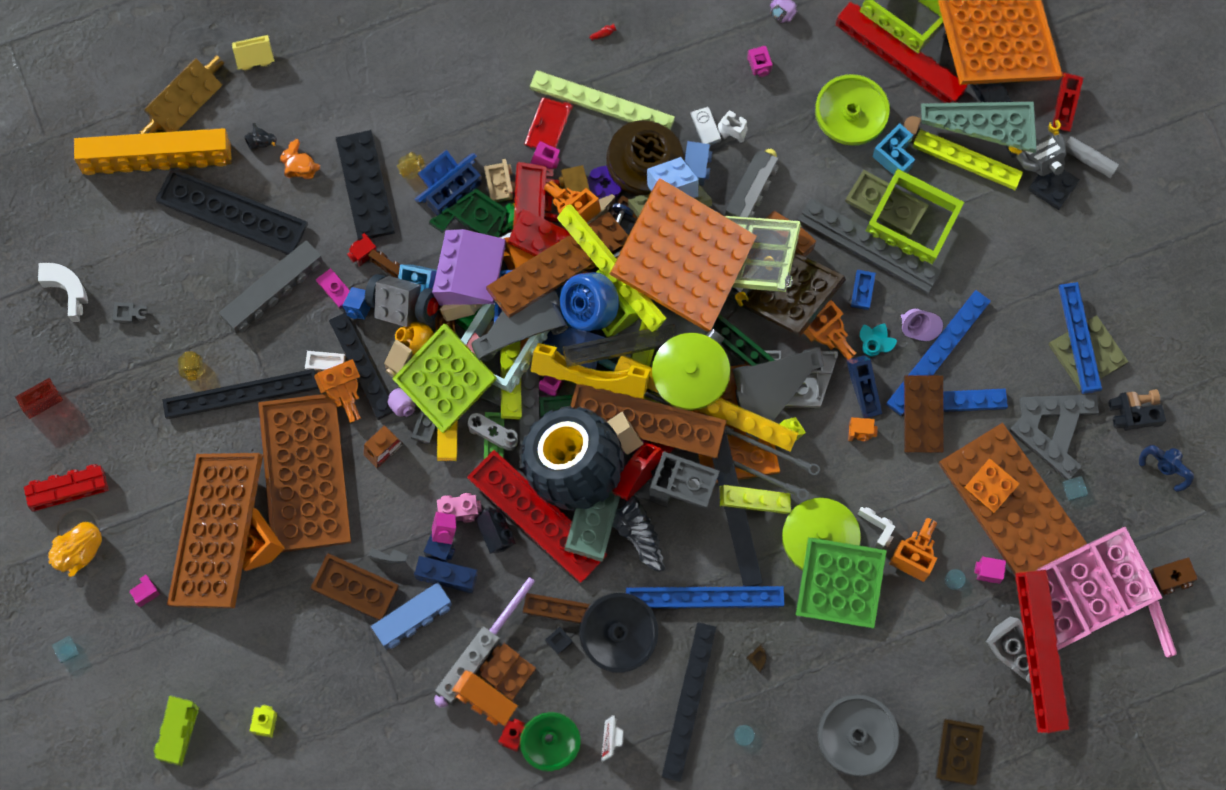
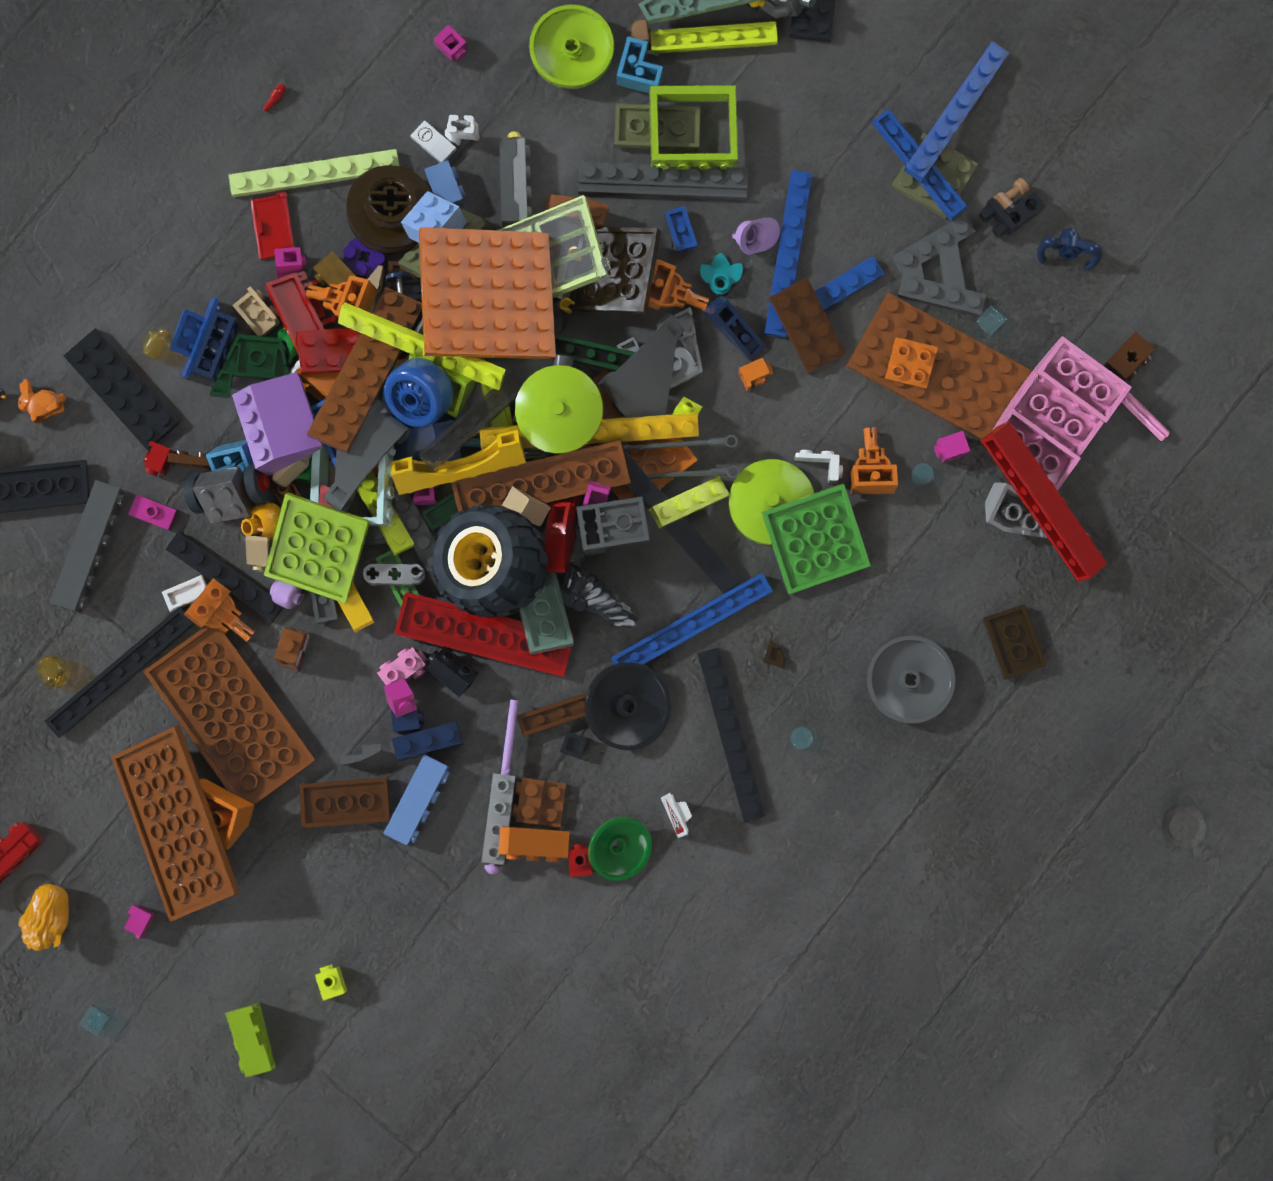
camera: 25 degrees left, 10 degrees up
blue brick [342,287,371,320] -> none
none -> dark pink panel [583,480,611,506]
none -> blue plate [903,41,1009,182]

